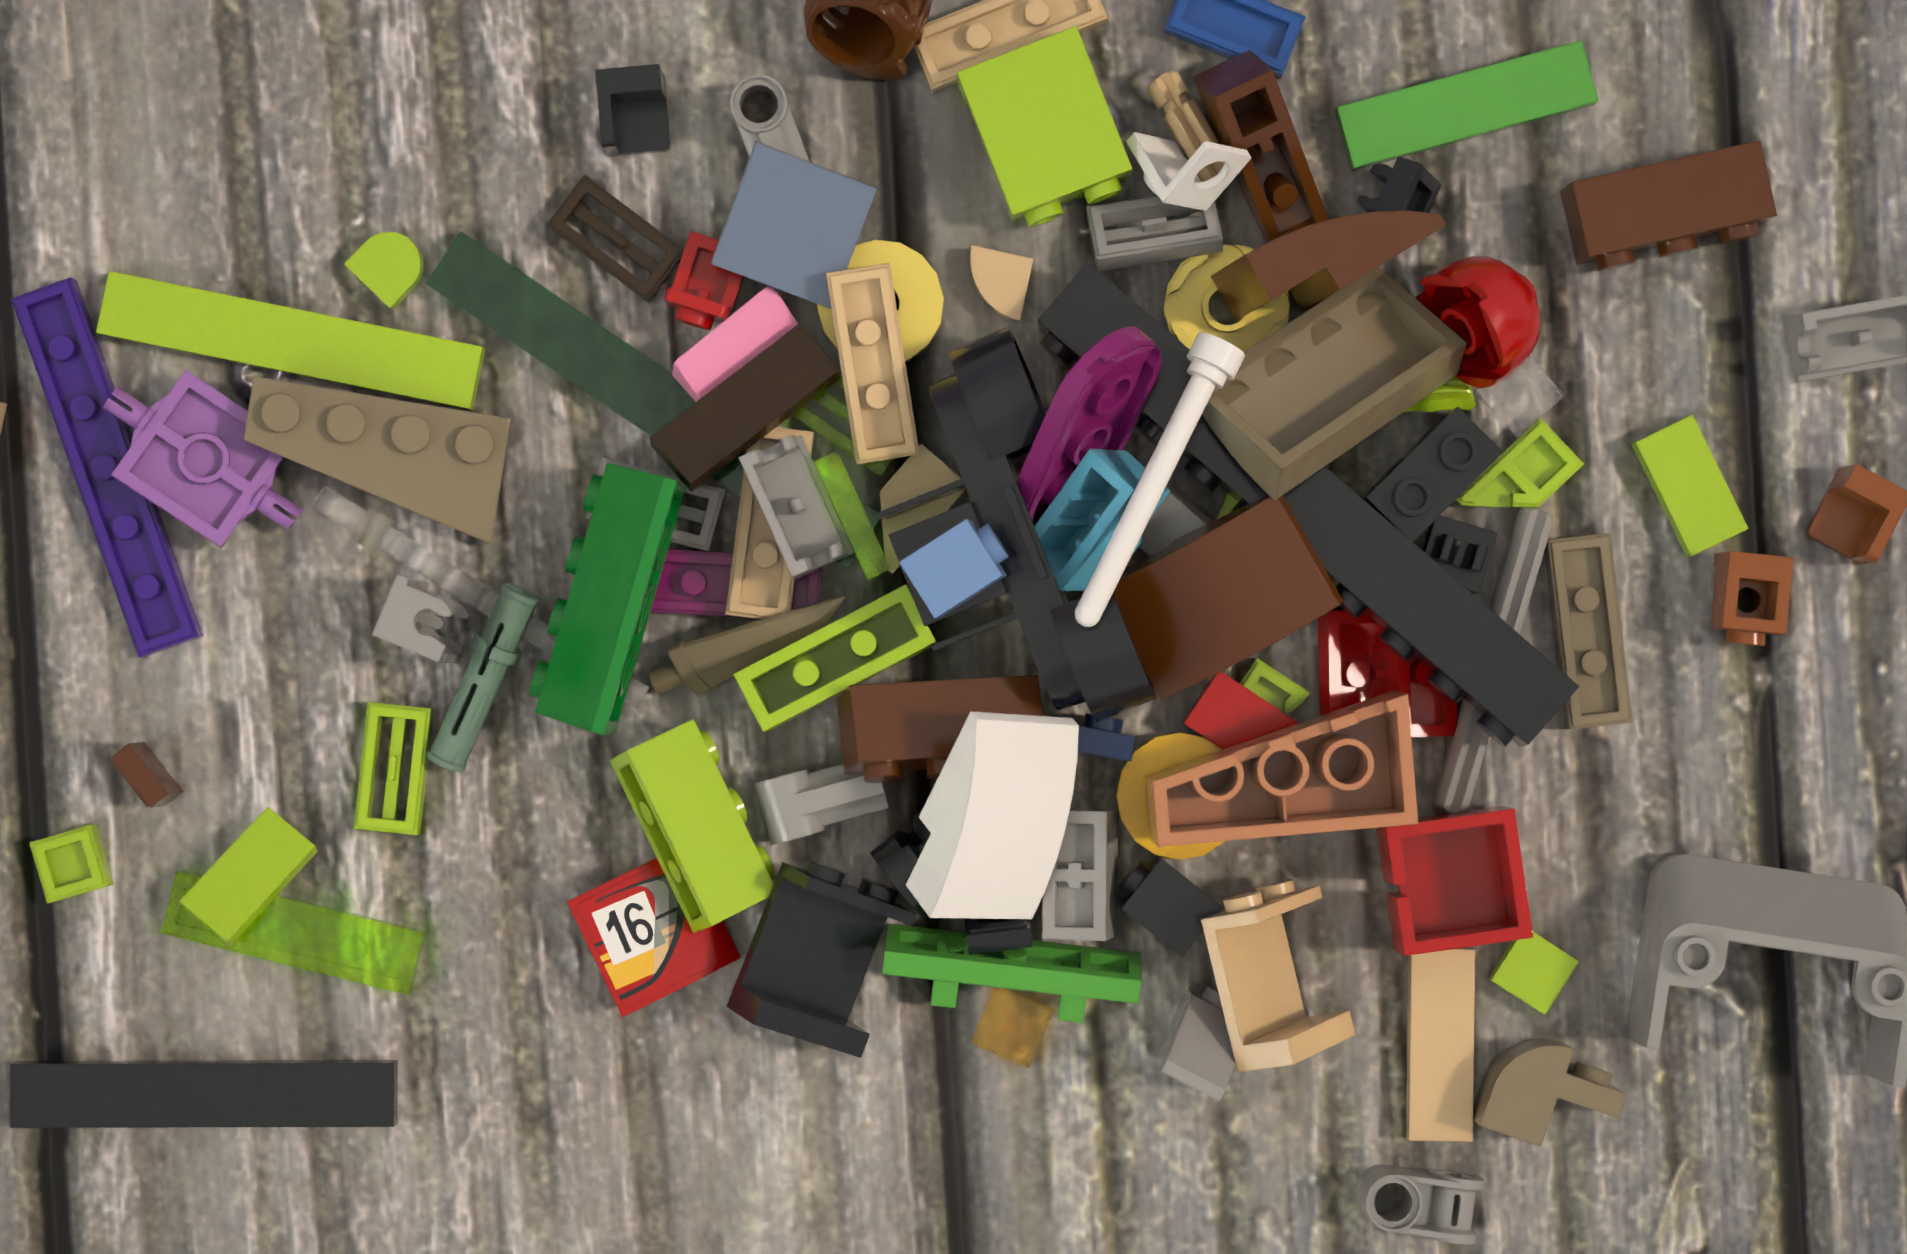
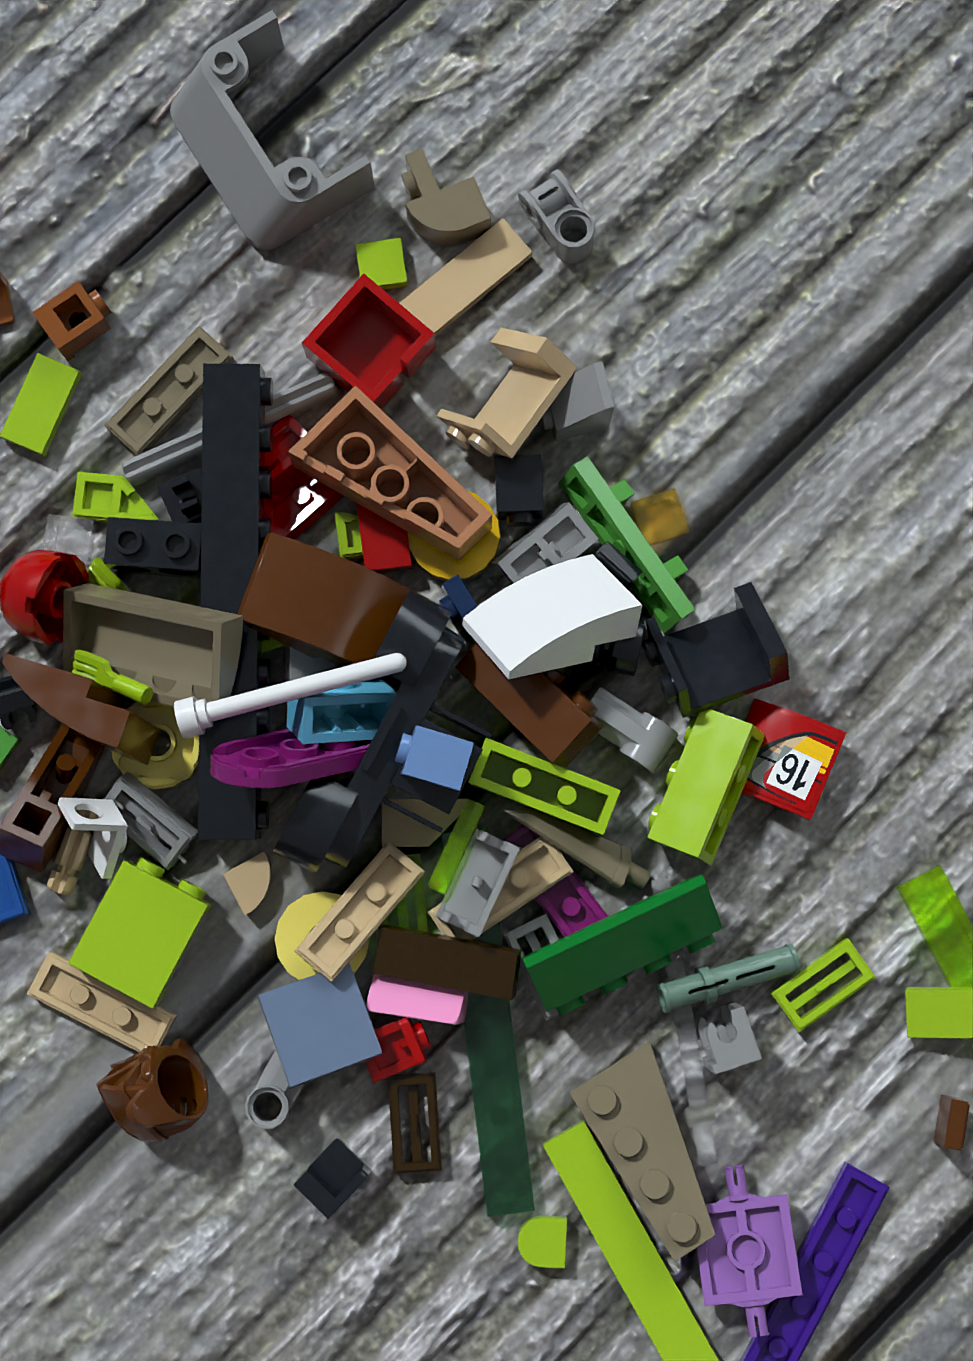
camera: 130 degrees left, 5 degrees down
none -> lime piece [72,650,153,705]

